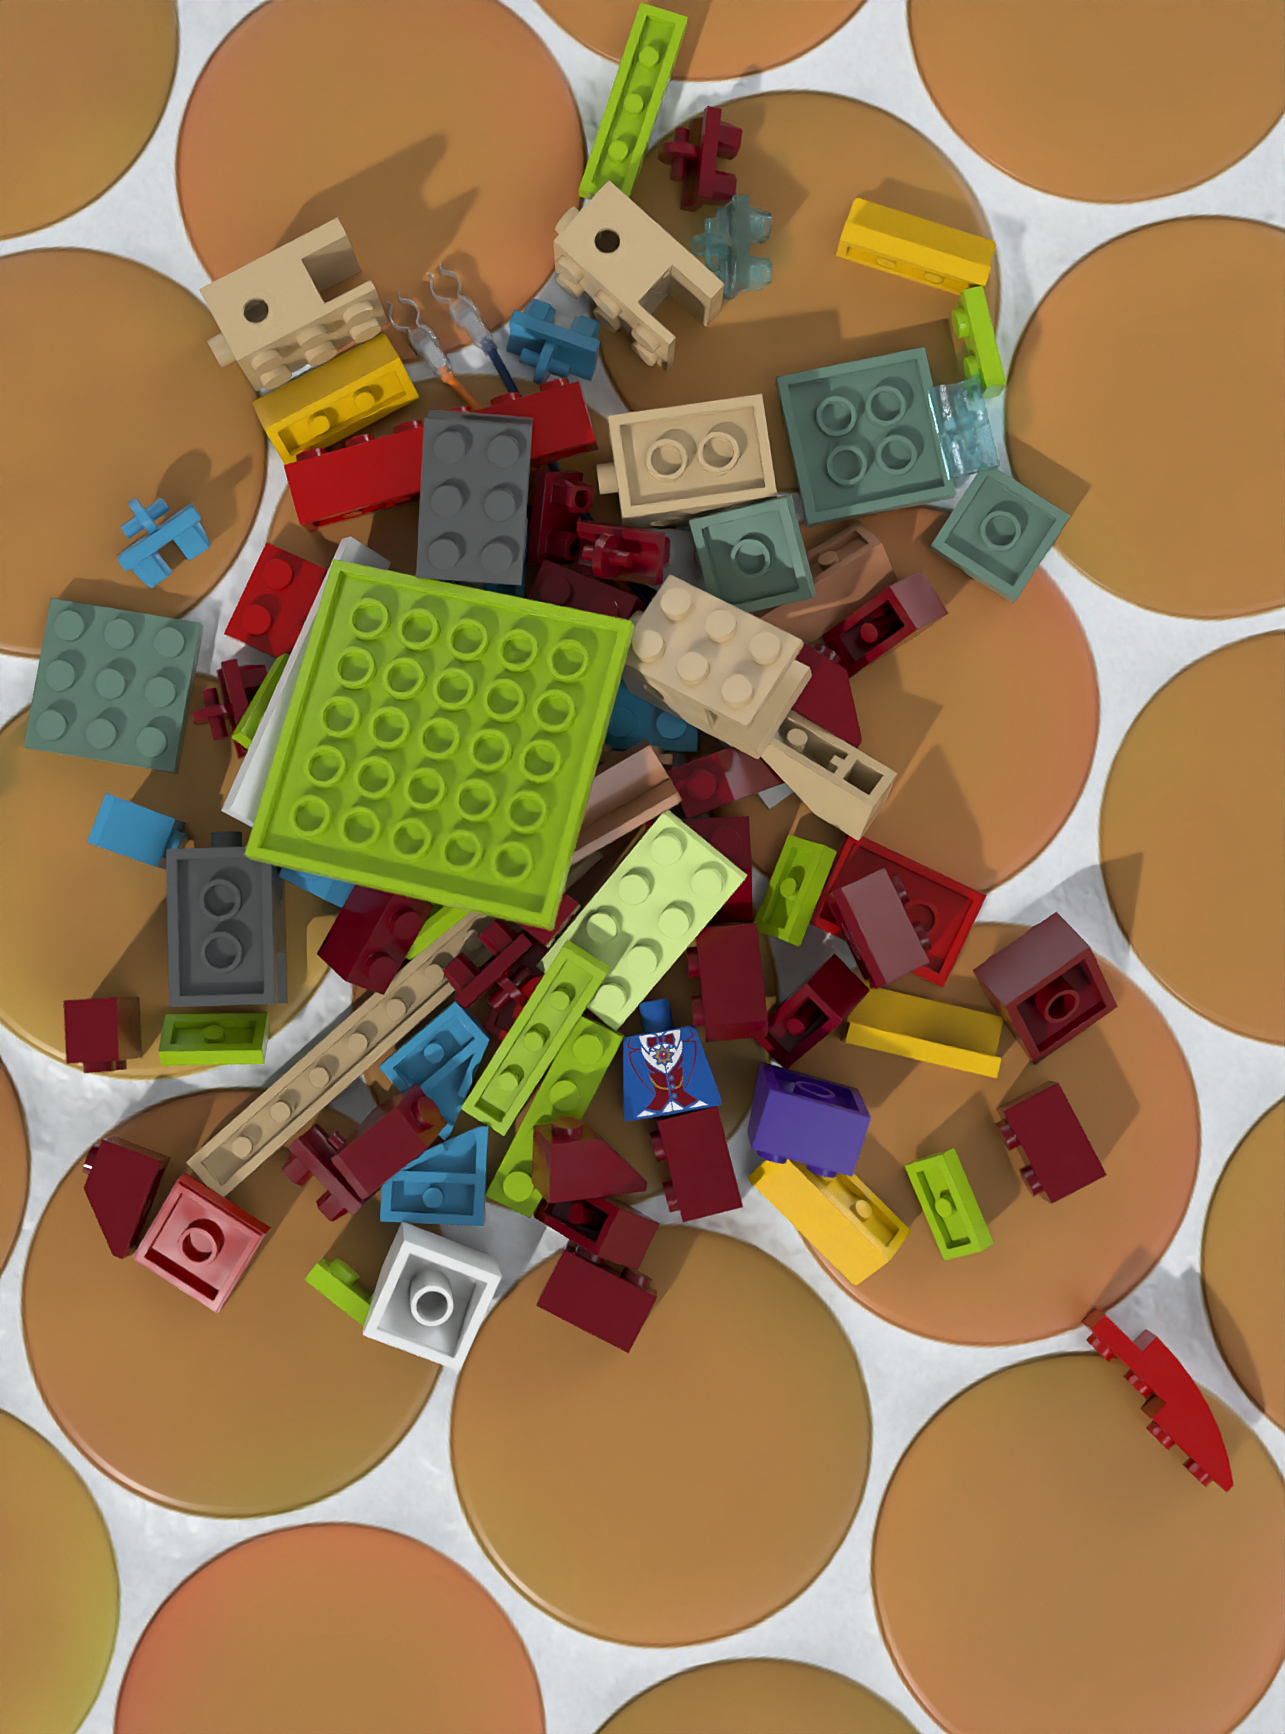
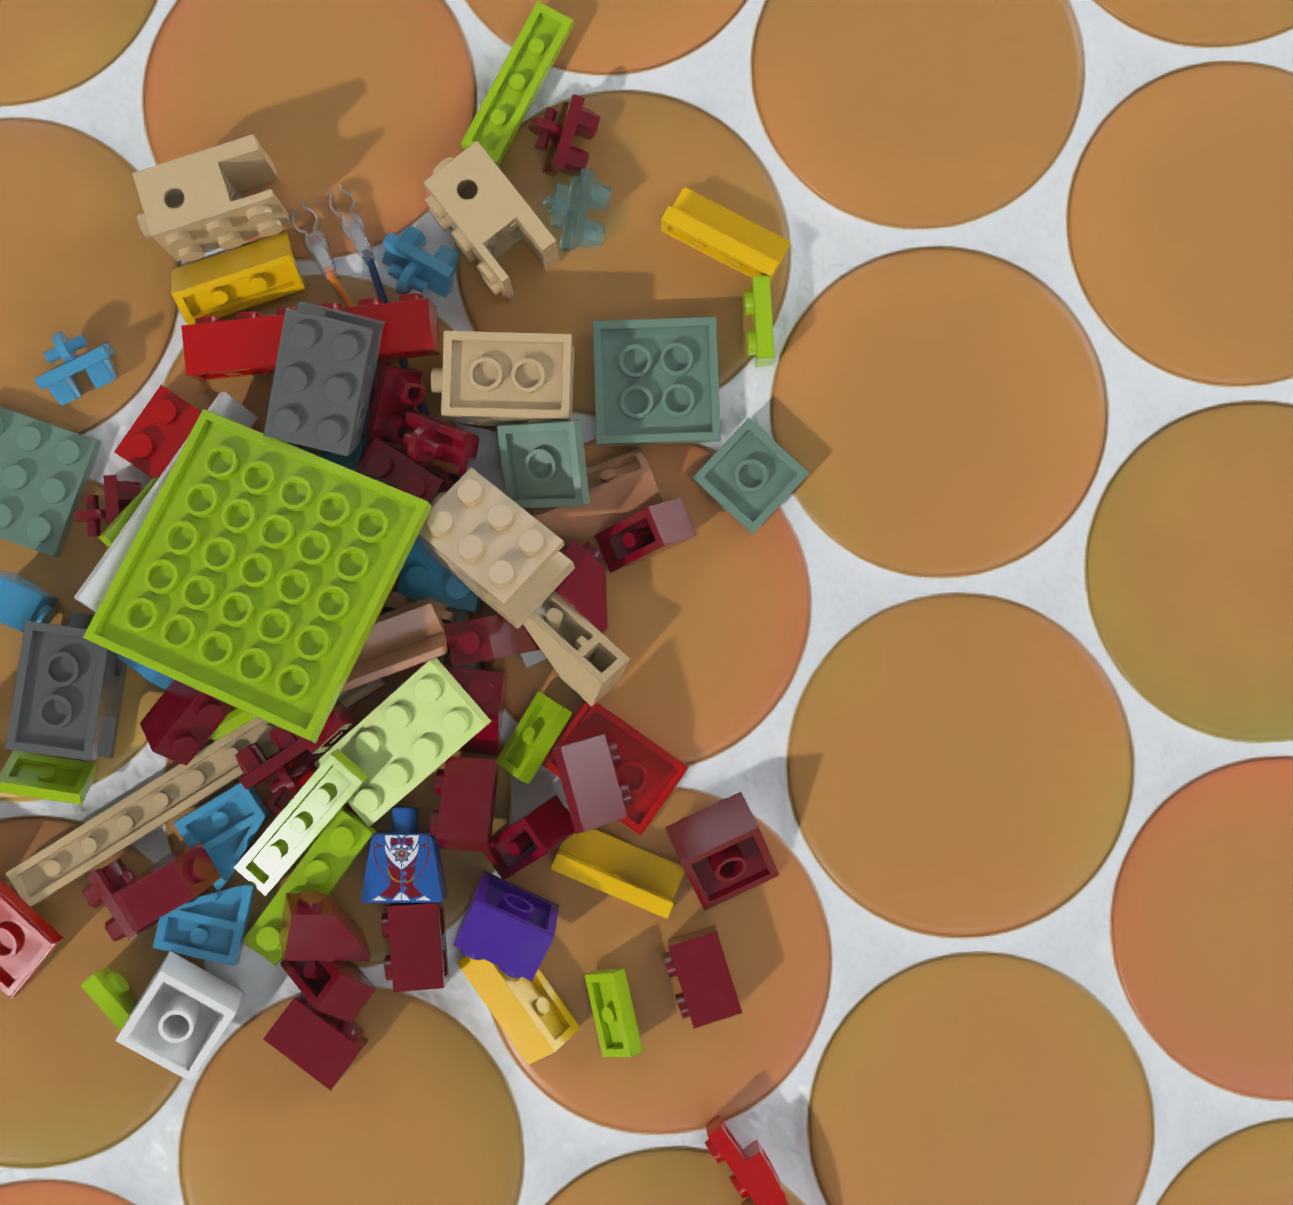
camera: 10 degrees right, 0 degrees up
clear light blue hips [928,376,1000,480] -> none

